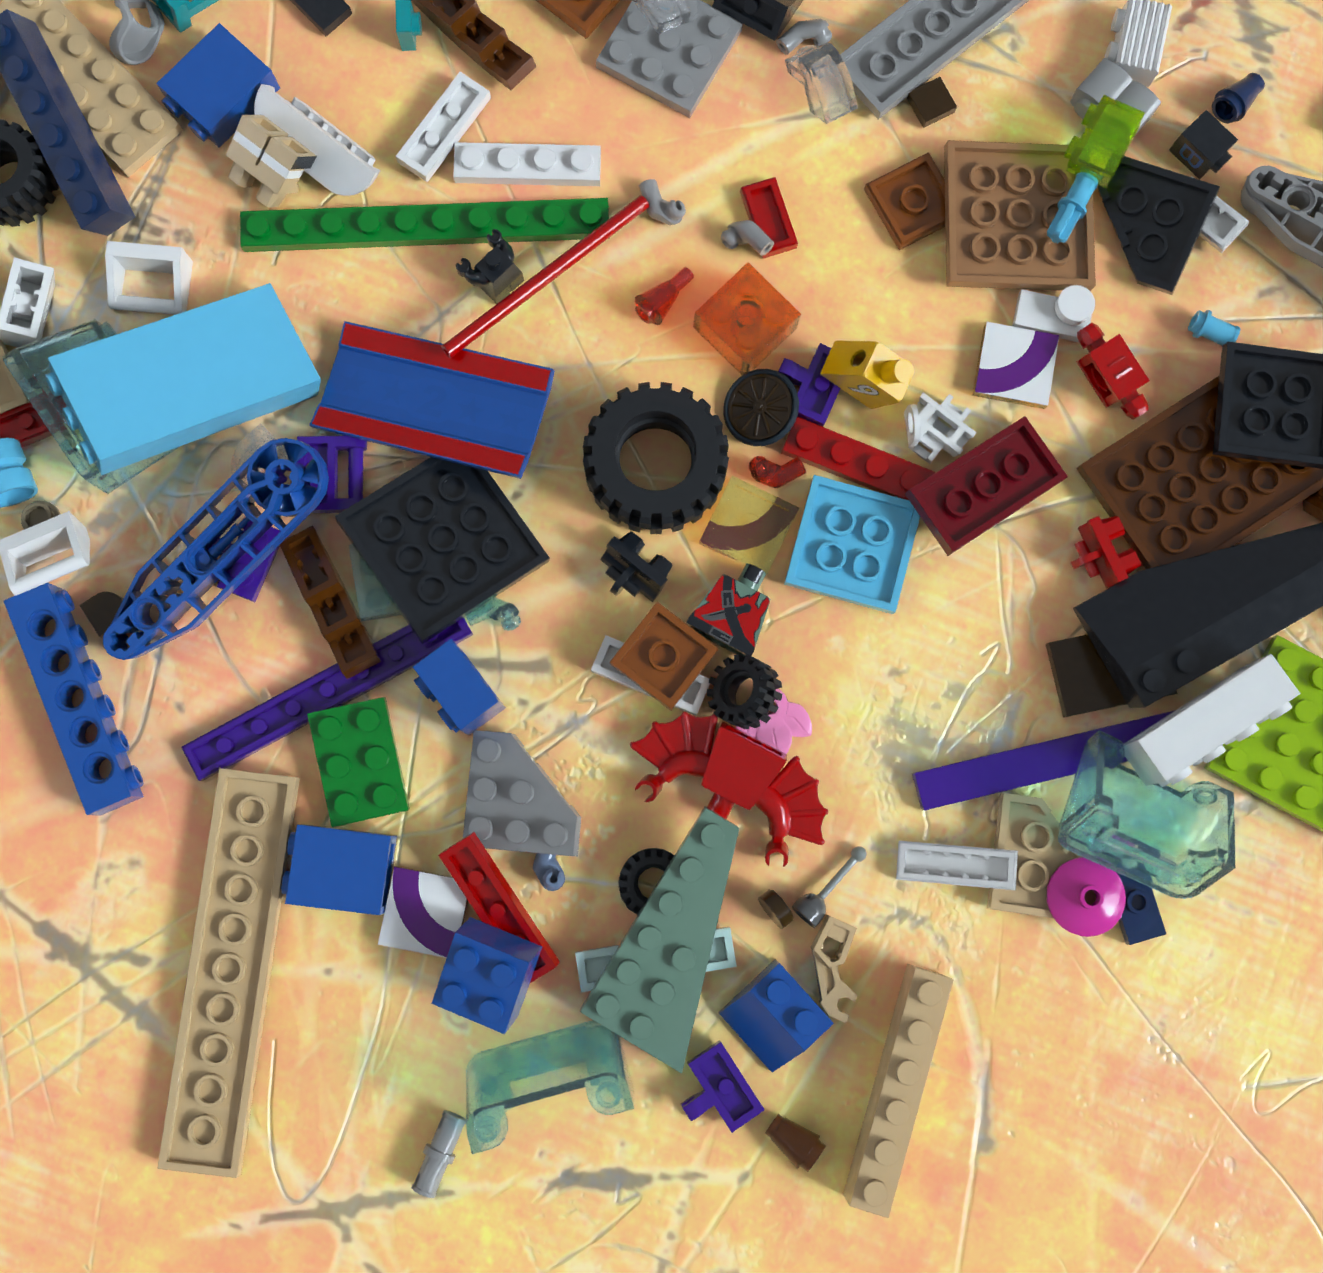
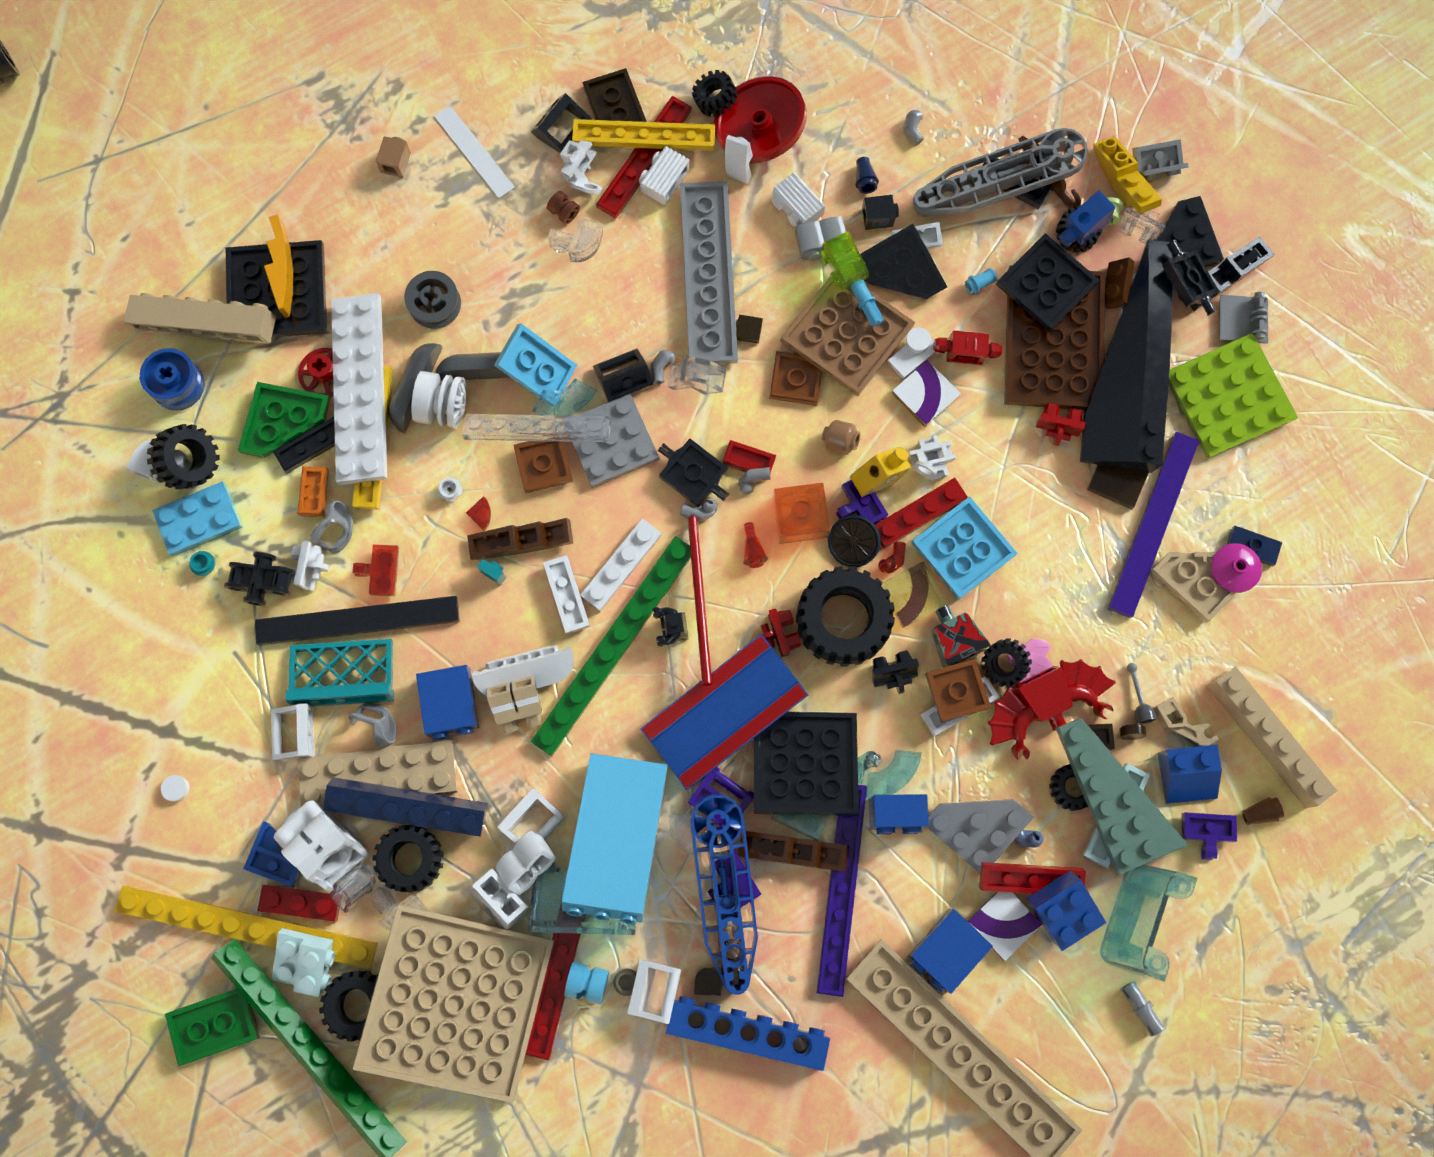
camera: 50 degrees left, 5 degrees down
green plate [307,697,410,827] -> none
white plate [896,841,1018,890] -> none
dark red plate [905,416,1068,556] -> none
clear light blue windscreen [1058,730,1236,899] -> none
white brick [1119,654,1301,787] -> none
none -> white brick [495,831,556,895]
none -> black plate [658,438,730,507]
none -> red hips [757,608,801,658]
none -> medium nougat head [822,420,860,455]
none -> clear light blue tile [866,750,922,799]
none -> dark brown tile [1088,724,1115,750]

